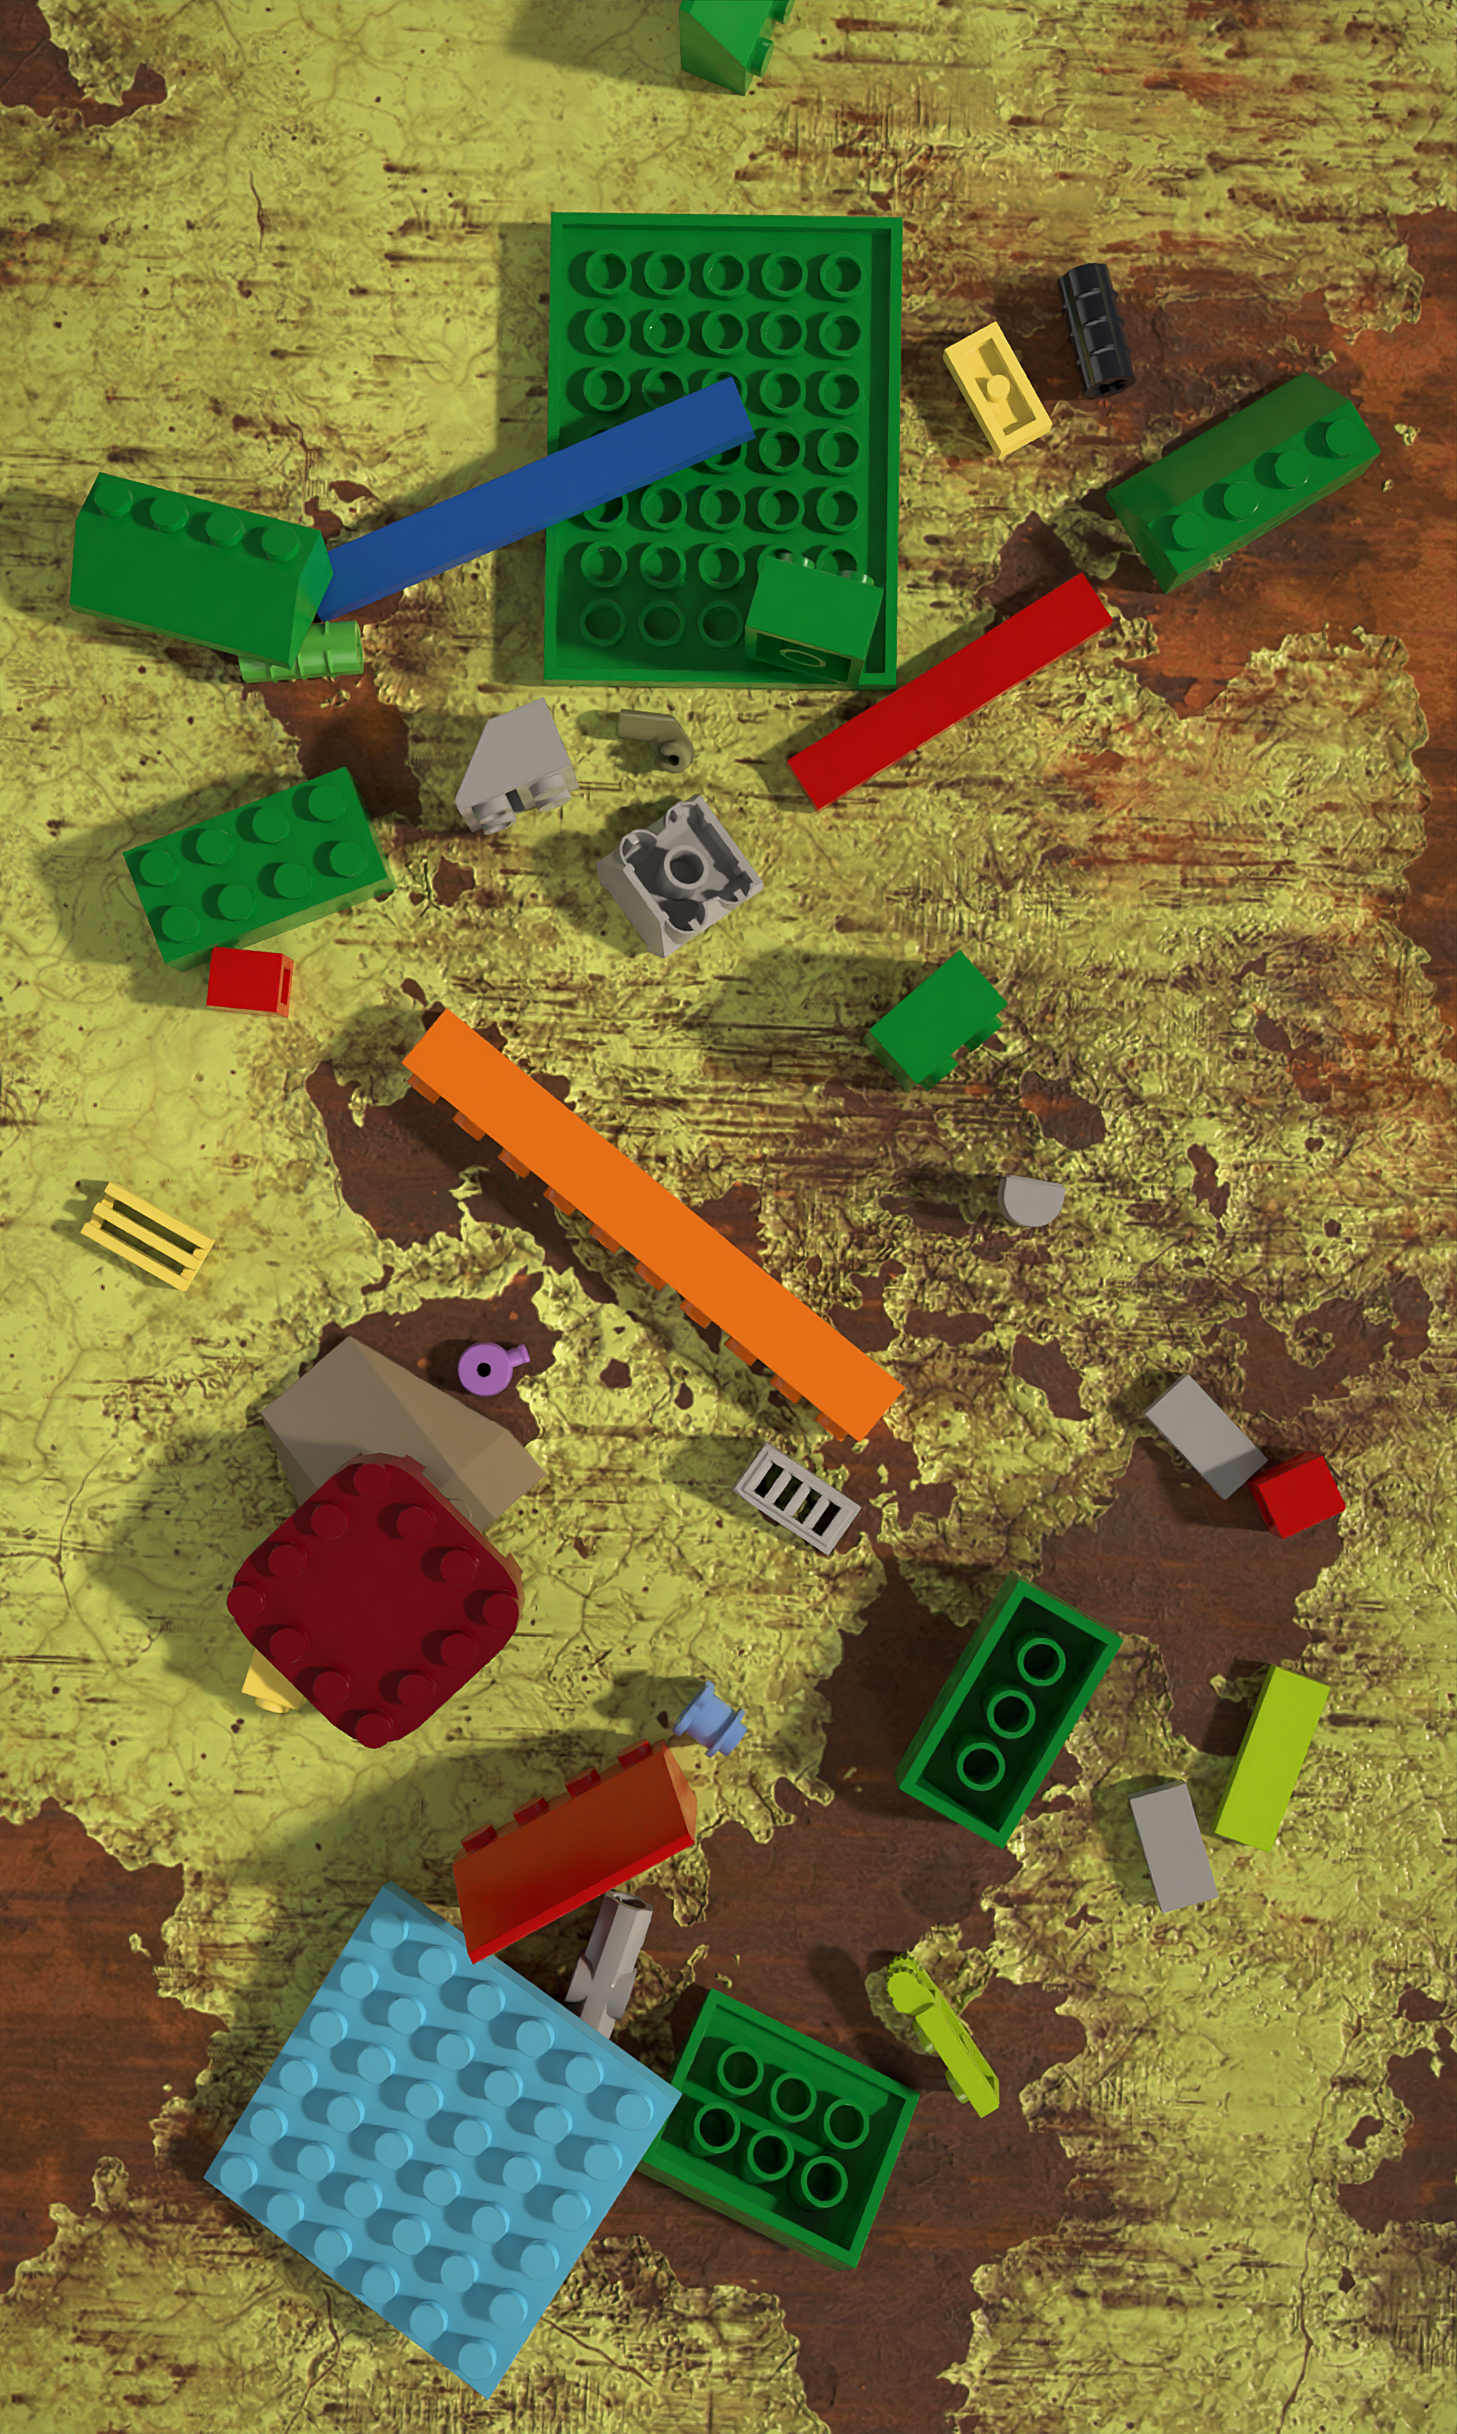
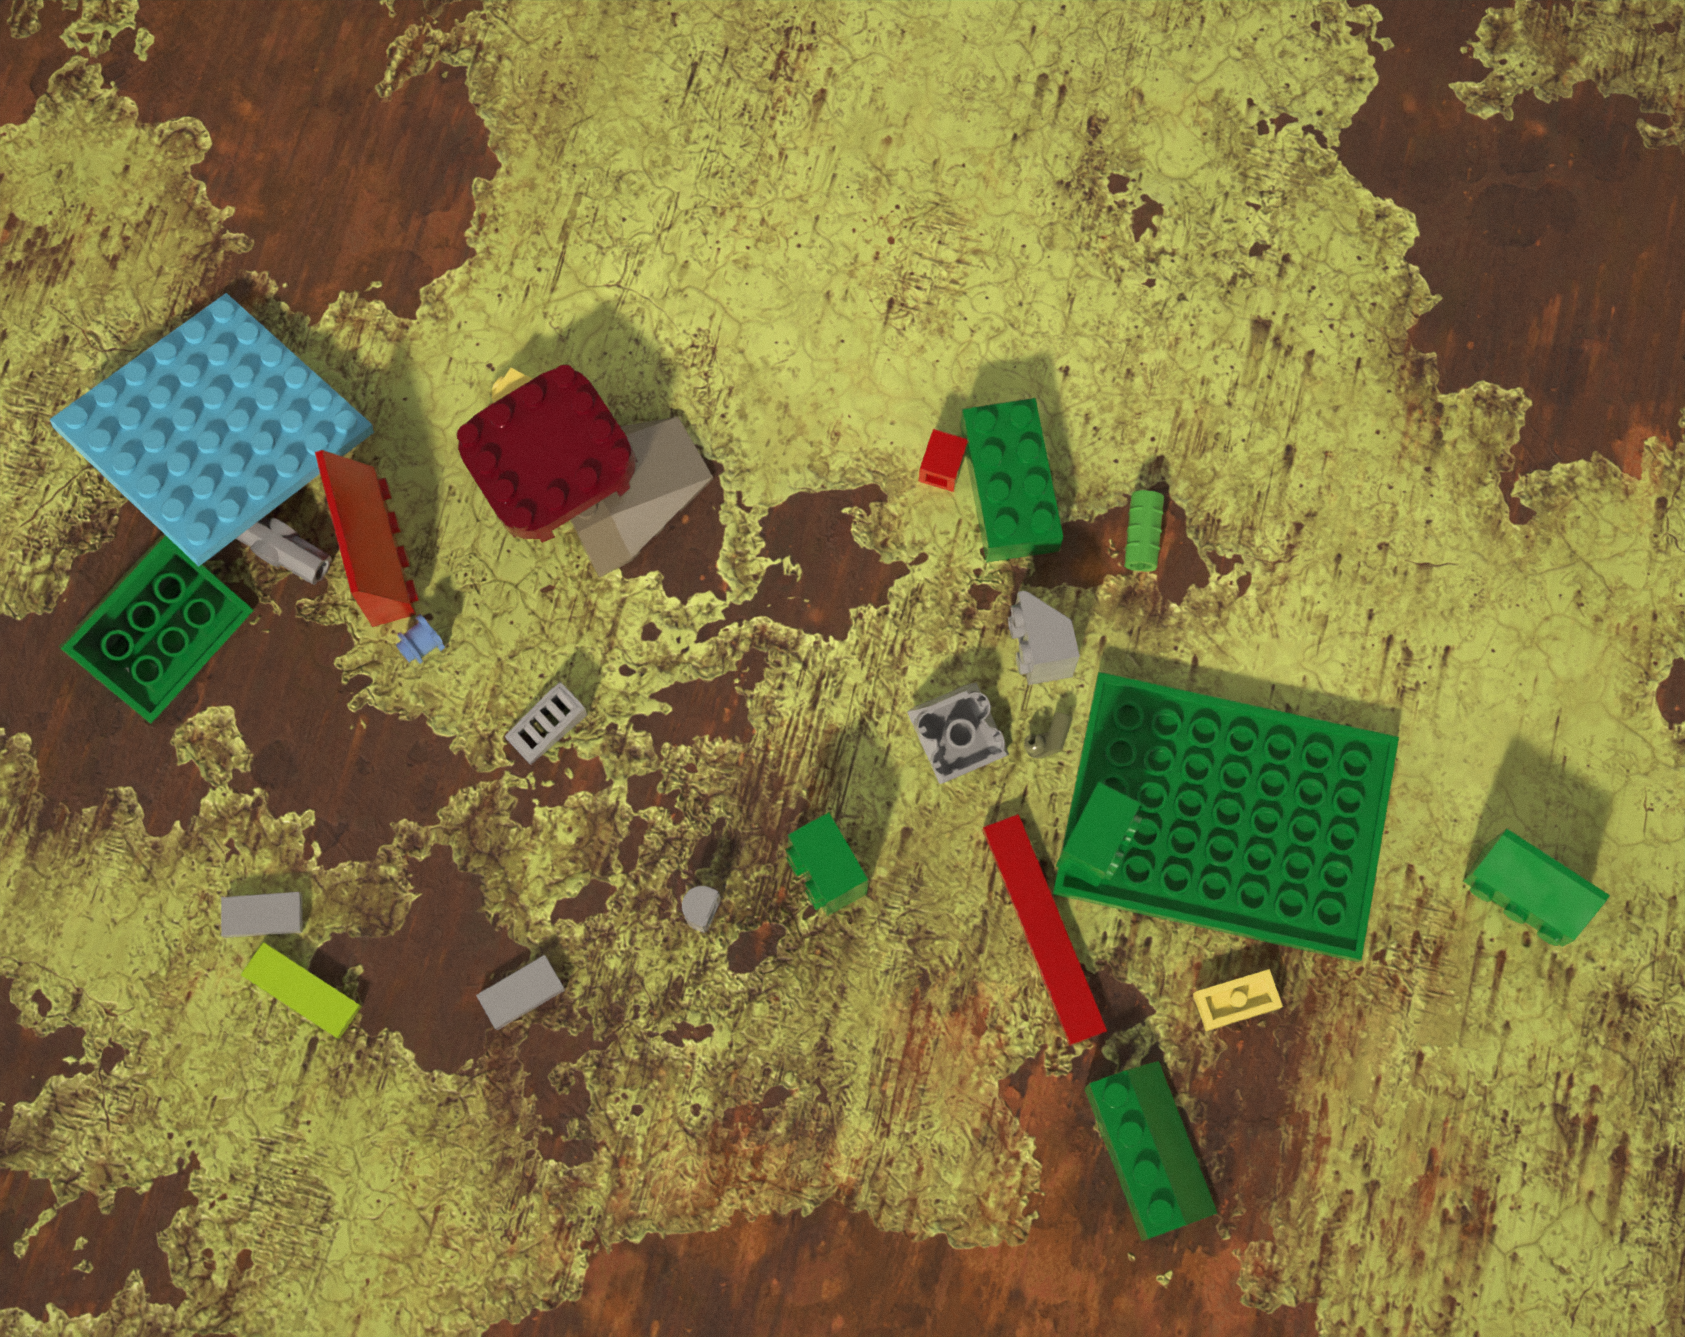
camera: 105 degrees right, 15 degrees down
green slope [69,472,334,670] -> none
light yellow tile [80,1182,216,1291] -> none
blue tile [317,376,756,622] -> none
orange brick [401,1008,905,1443] -> none
medium lavender piece [457,1341,530,1397] -> none
lime hinge [886,1953,1000,2118] -> none
green brick [893,1570,1124,1849] -> none
black axle [1057,263,1136,399] -> none
red panel [1246,1451,1346,1539] -> none

